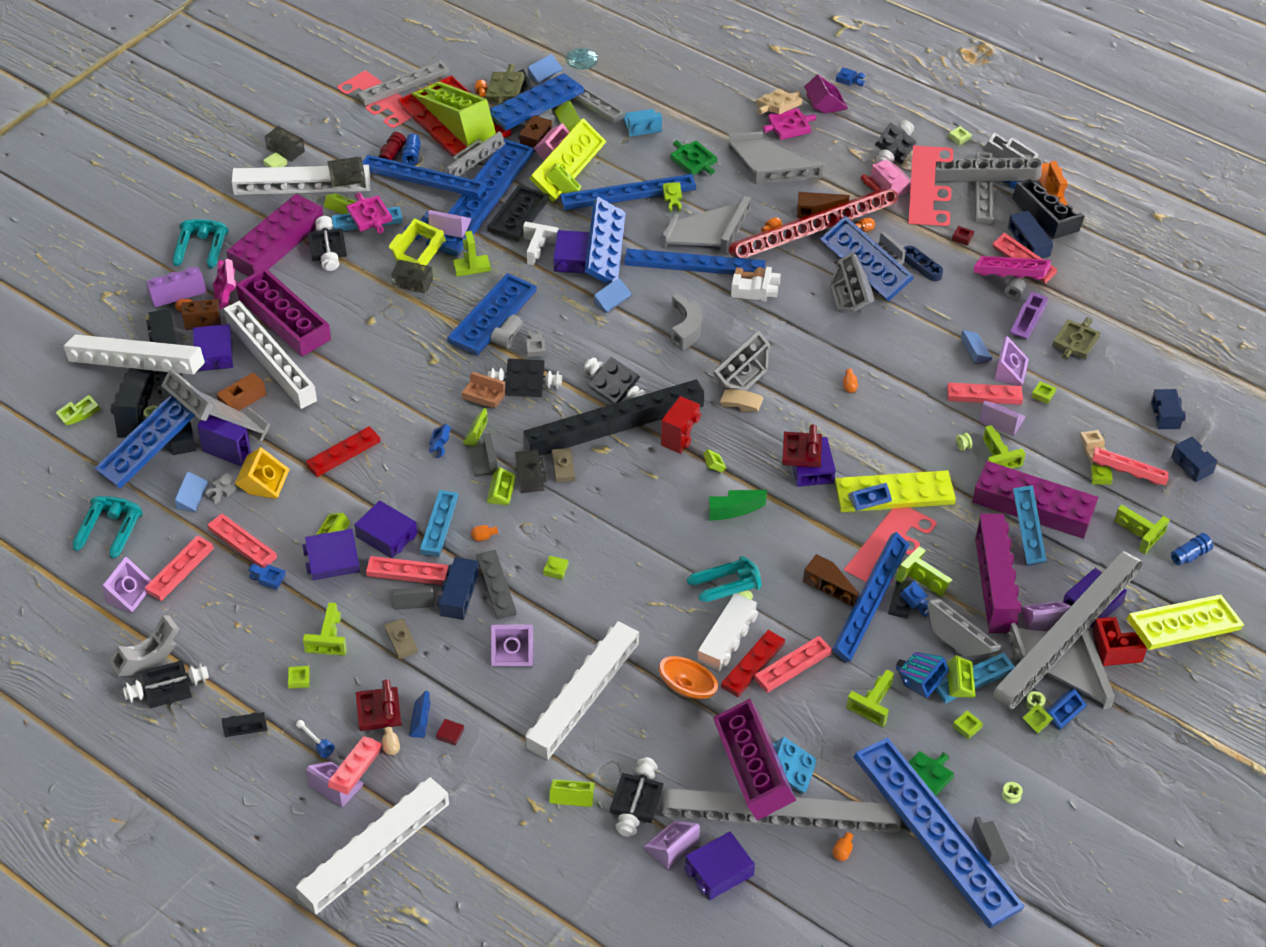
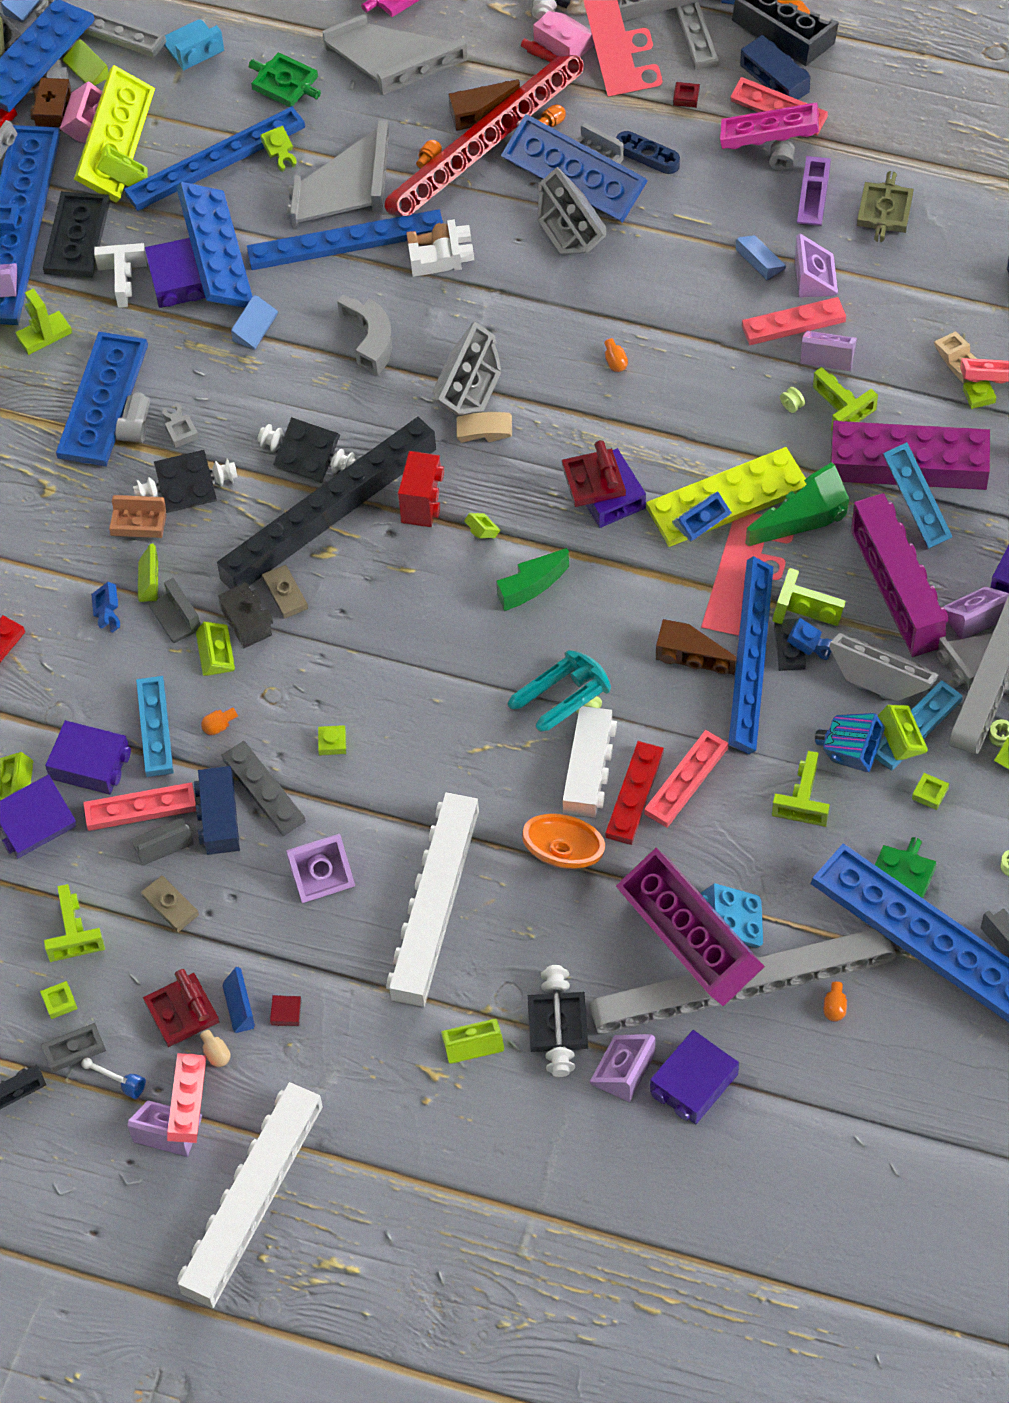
camera: 15 degrees left, 10 degrees up
lime plate [1031,381,1057,404] -> none
none -> dark grey plate [41,1023,106,1073]
none -> green wedge [745,462,849,546]

